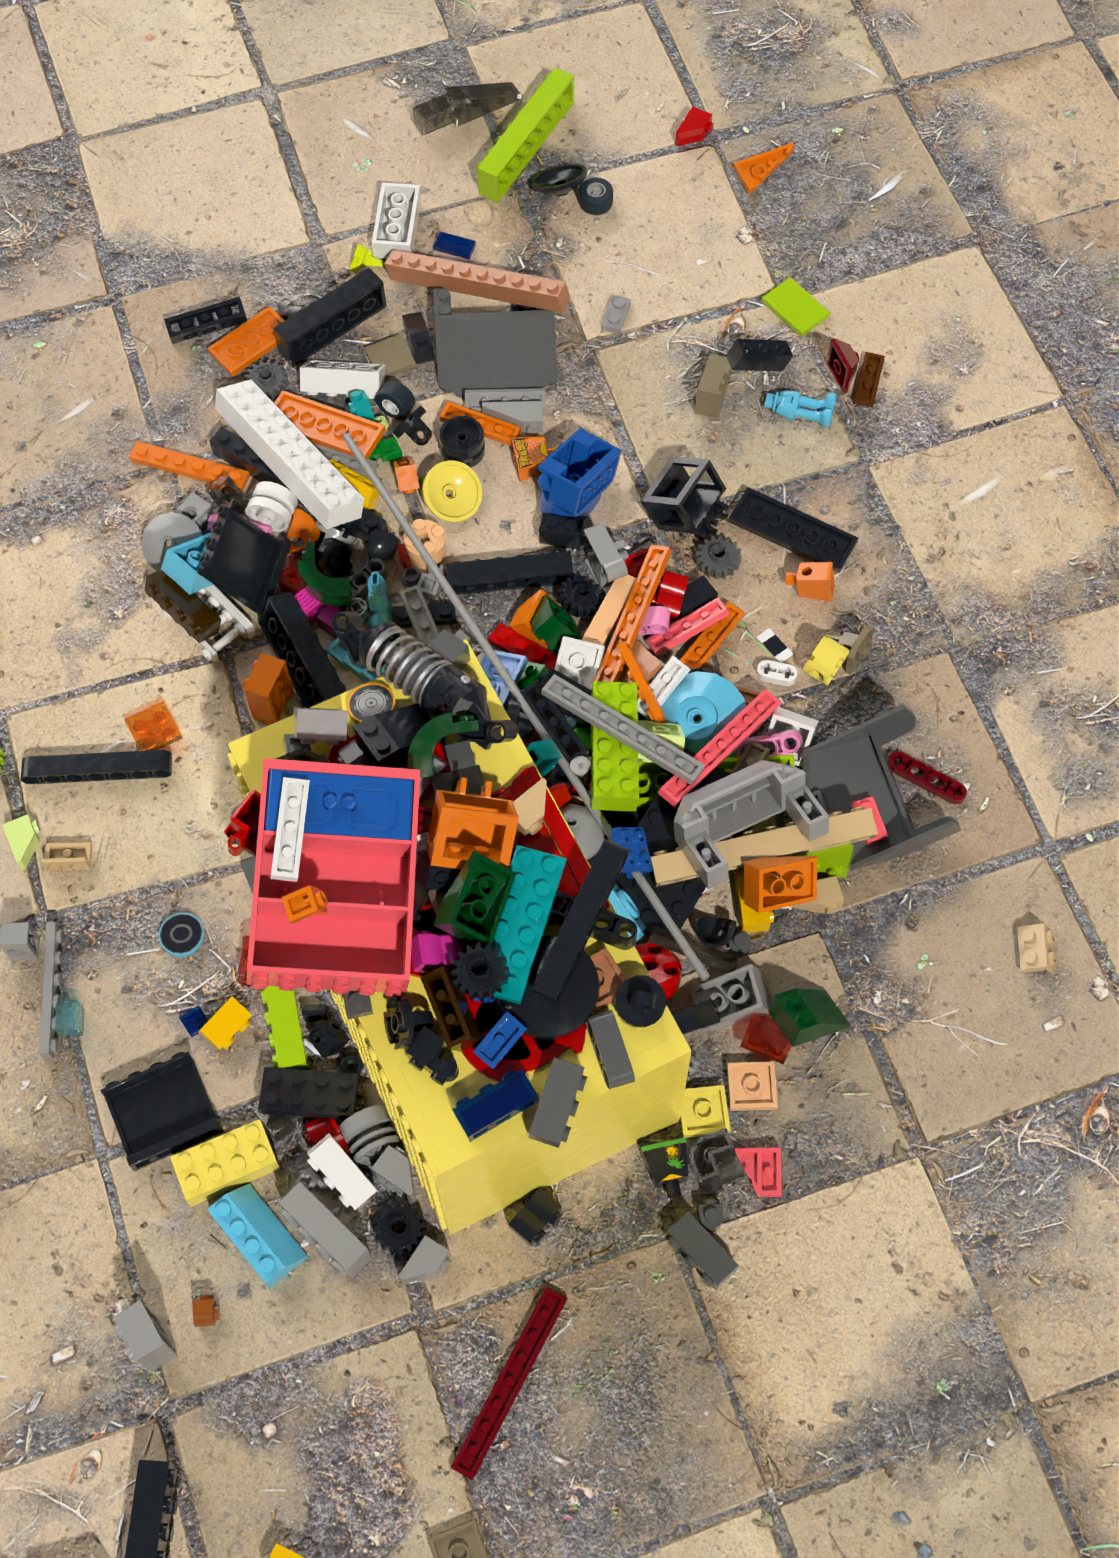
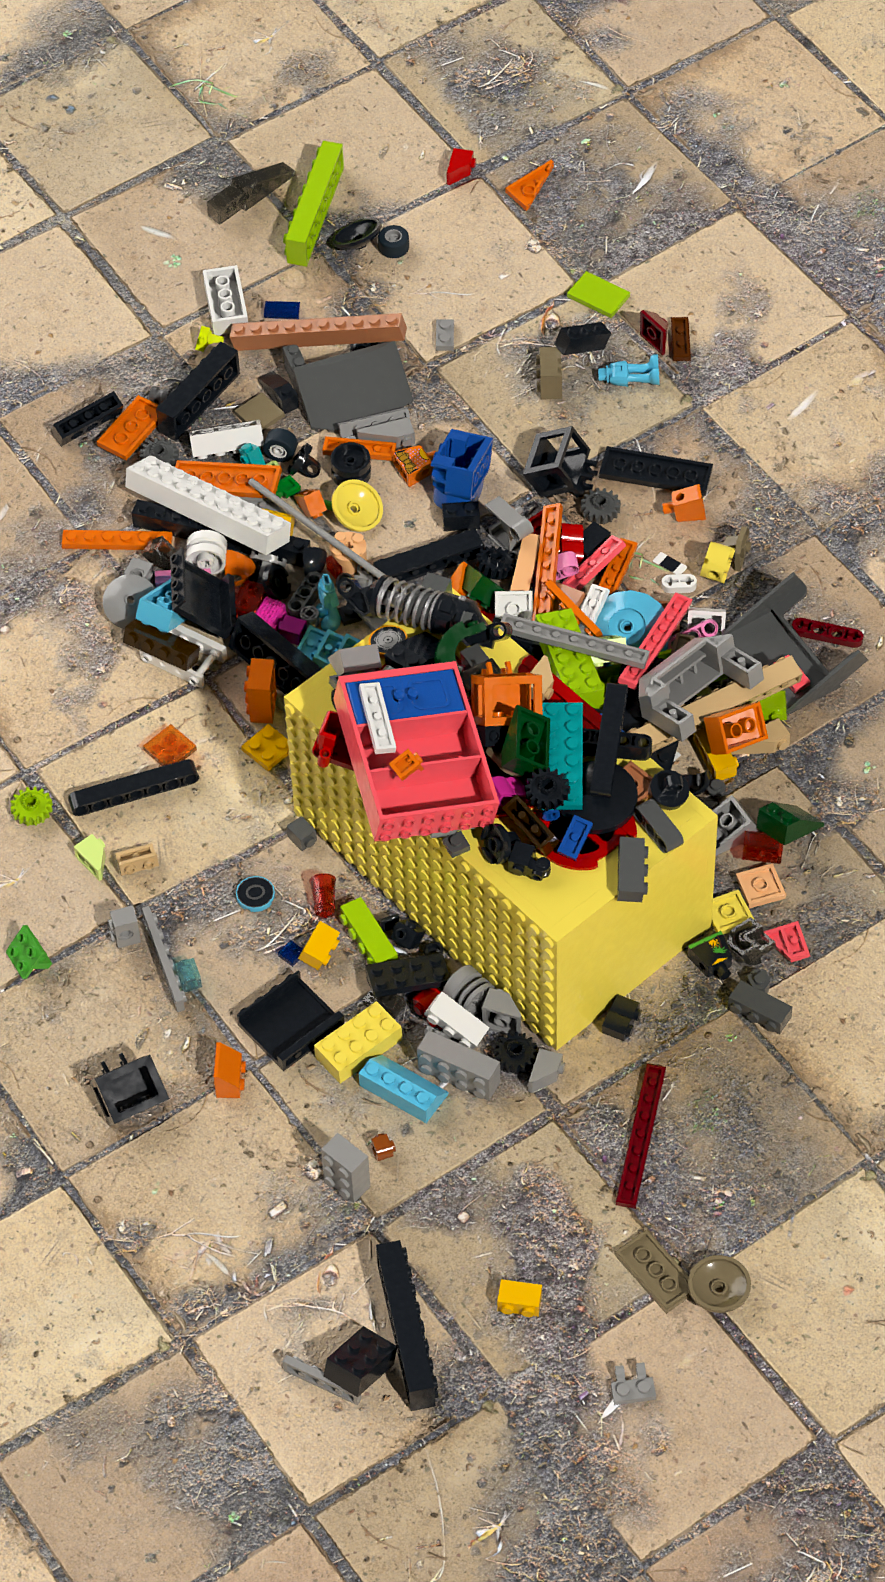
camera: 15 degrees left, 10 degrees down
dark green arch [298,542,351,607] -> none
clear blue brick [452,1069,539,1142] -> none
none -> orange slope [214,1042,246,1098]

